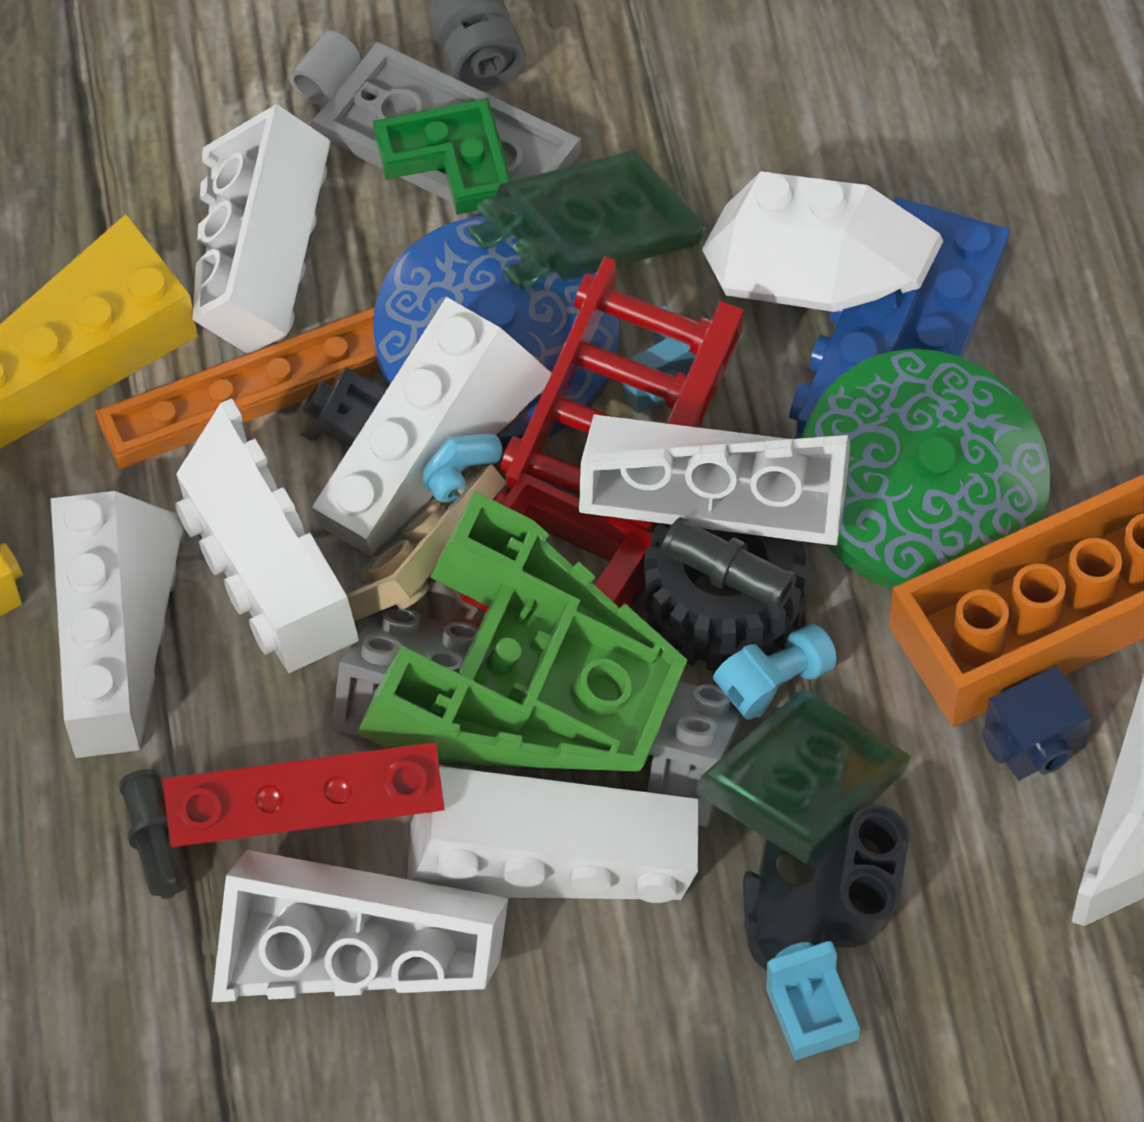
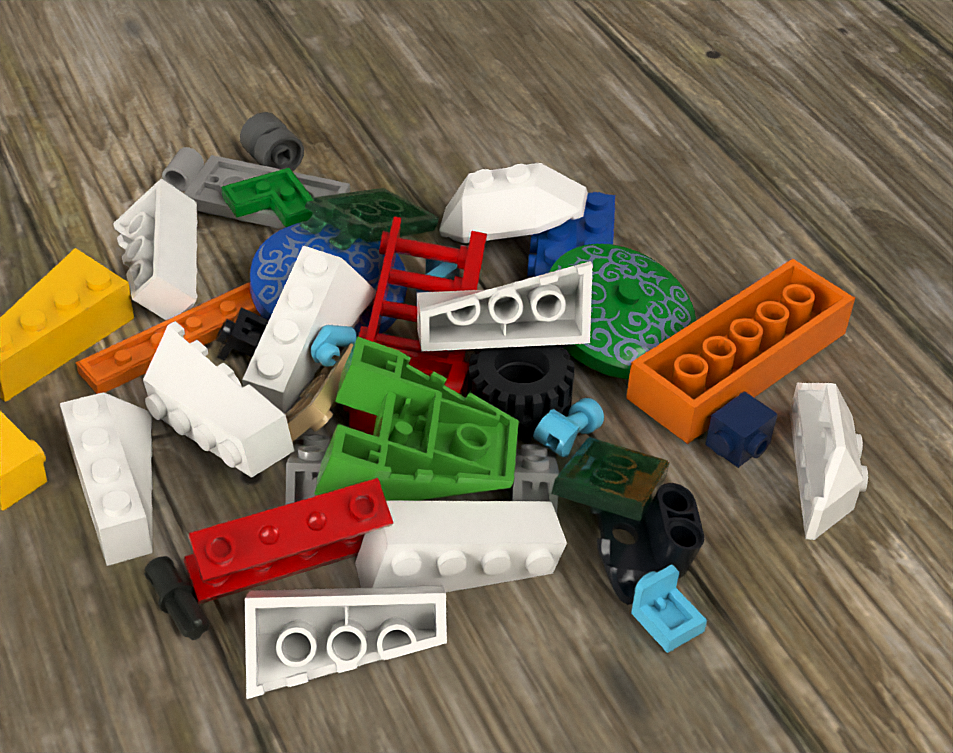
camera: 20 degrees left, 15 degrees down
pearl dark grey pin [662,517,797,611] -> none

